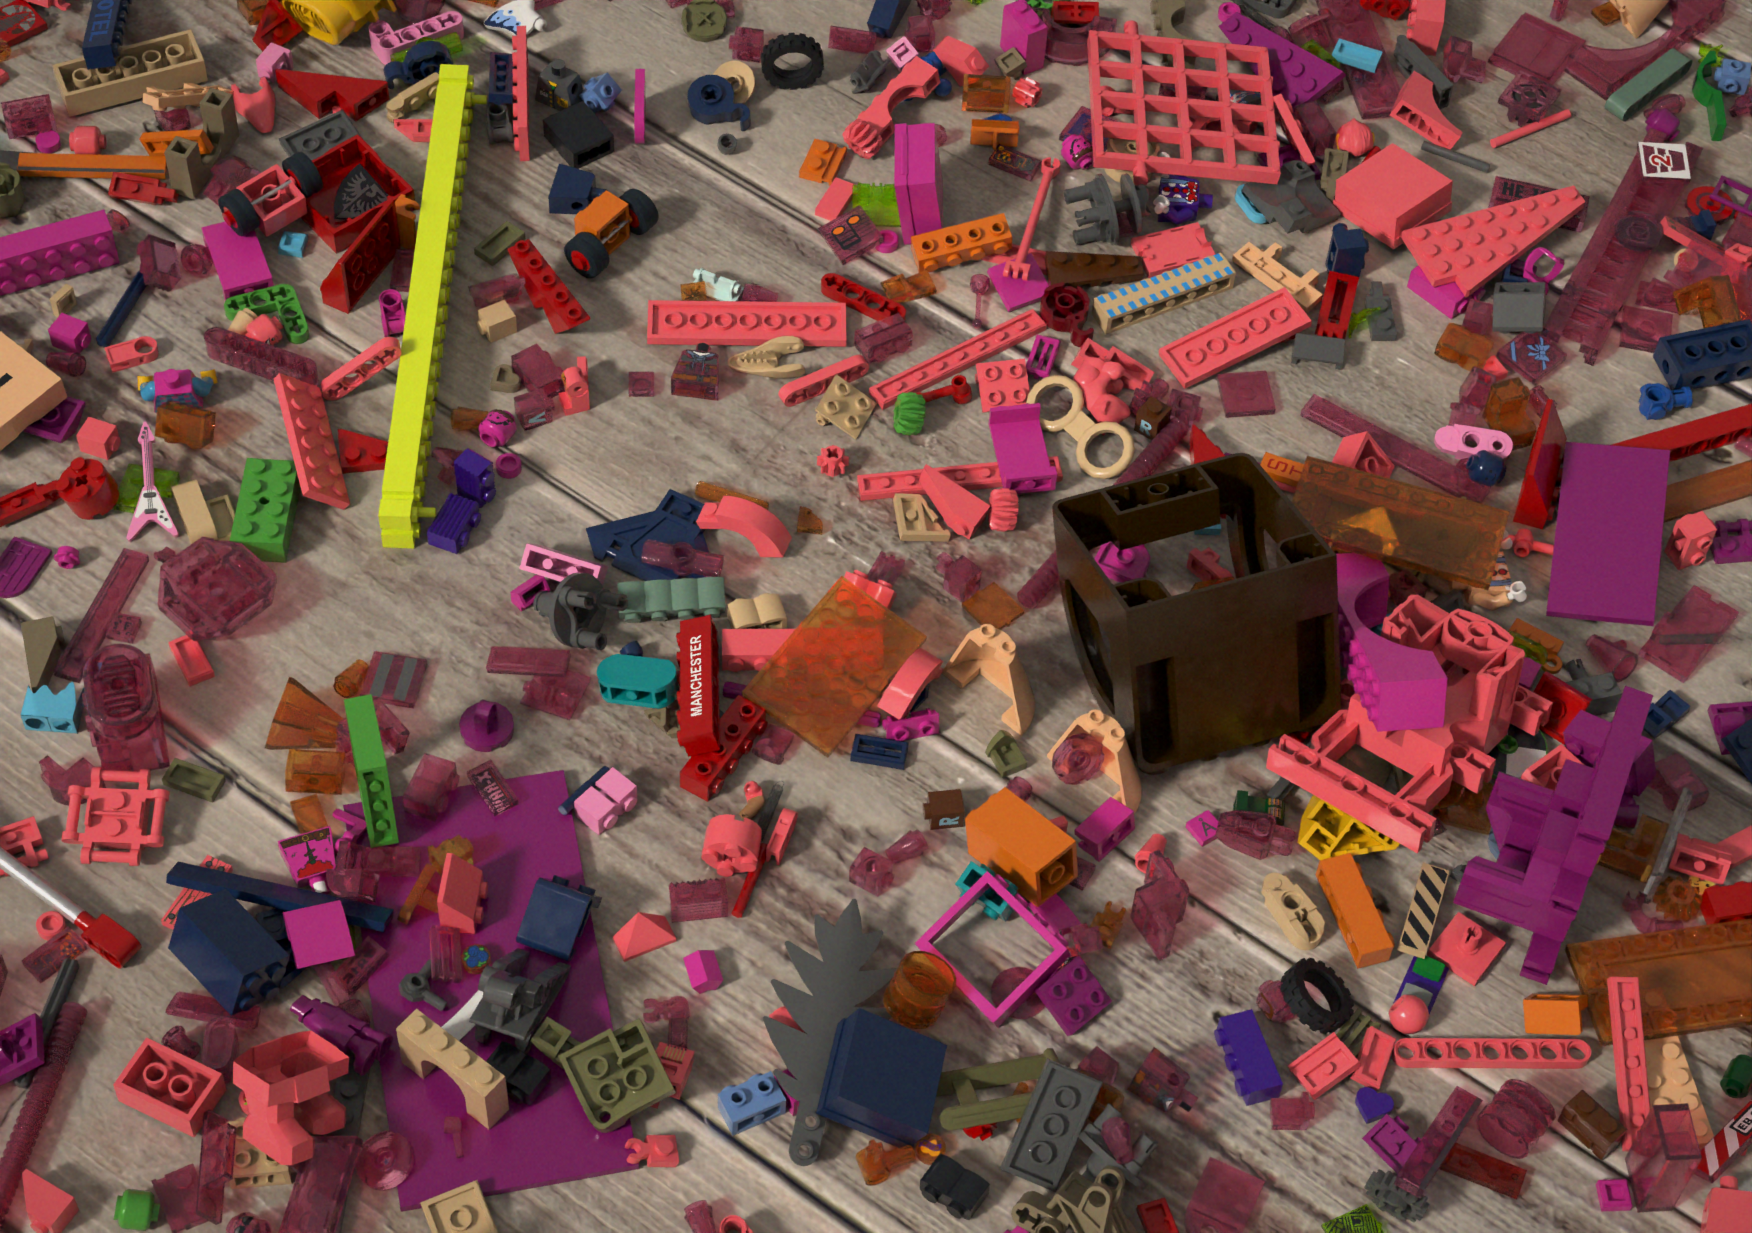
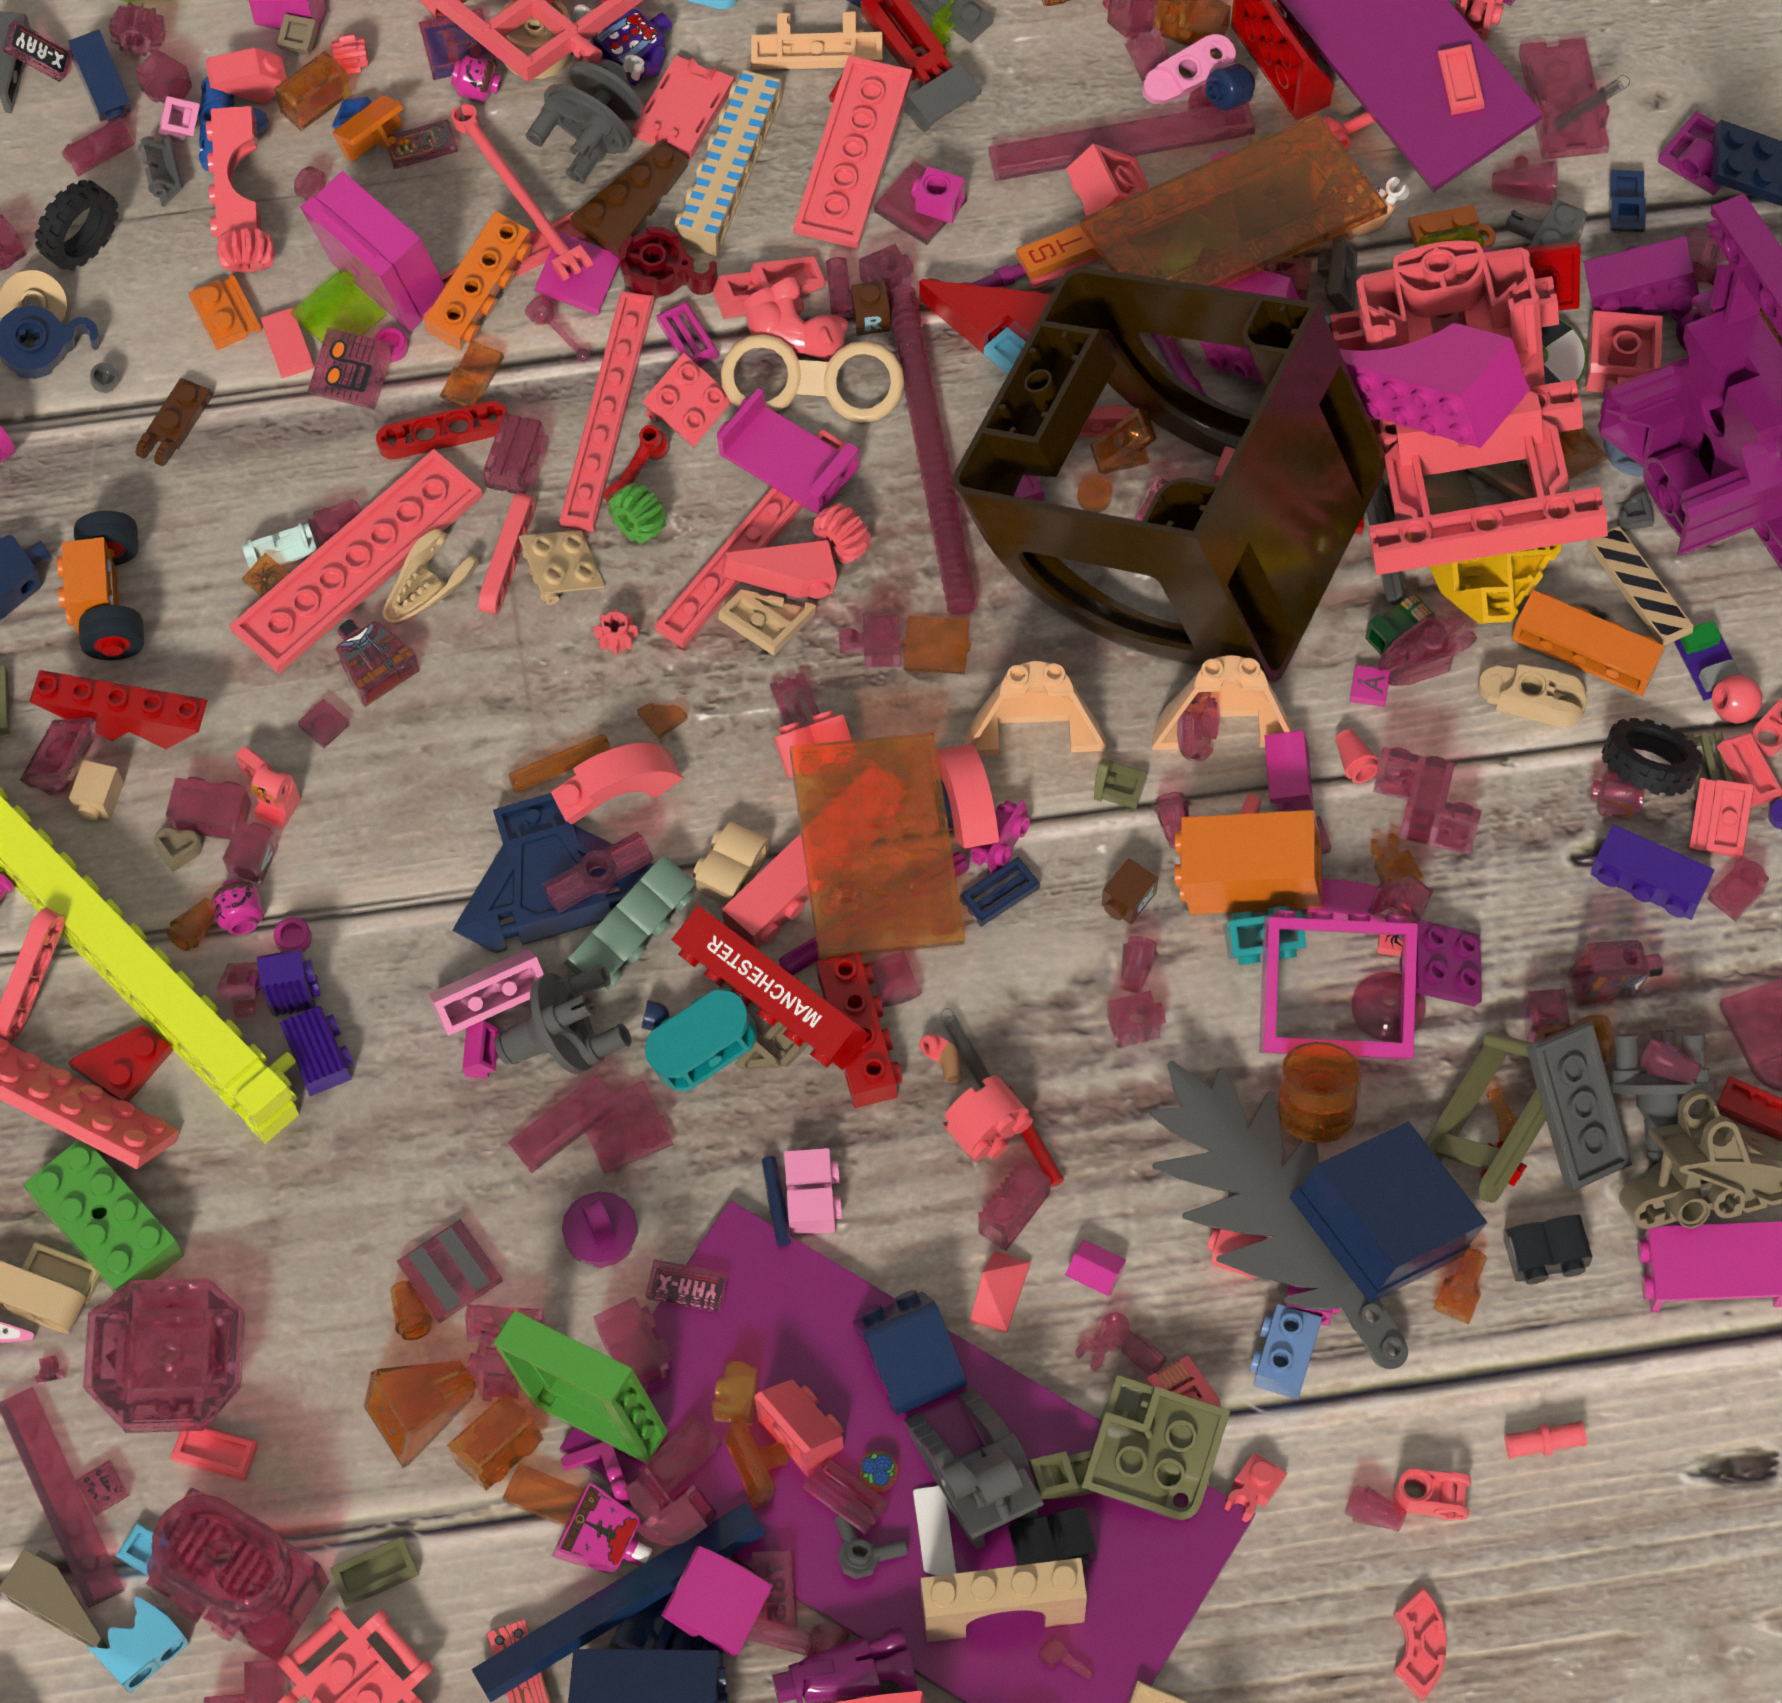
camera: 40 degrees left, 10 degrees up
coral piece [766,808,798,865] -> none
clear orange tile [916,1133,946,1165] -> none
coral tile [1427,912,1506,986] -> none
none -> reddish brown hinge [135,377,212,466]
none -> dark pink brick [911,166,965,224]
none -> coral tile [1437,44,1484,115]

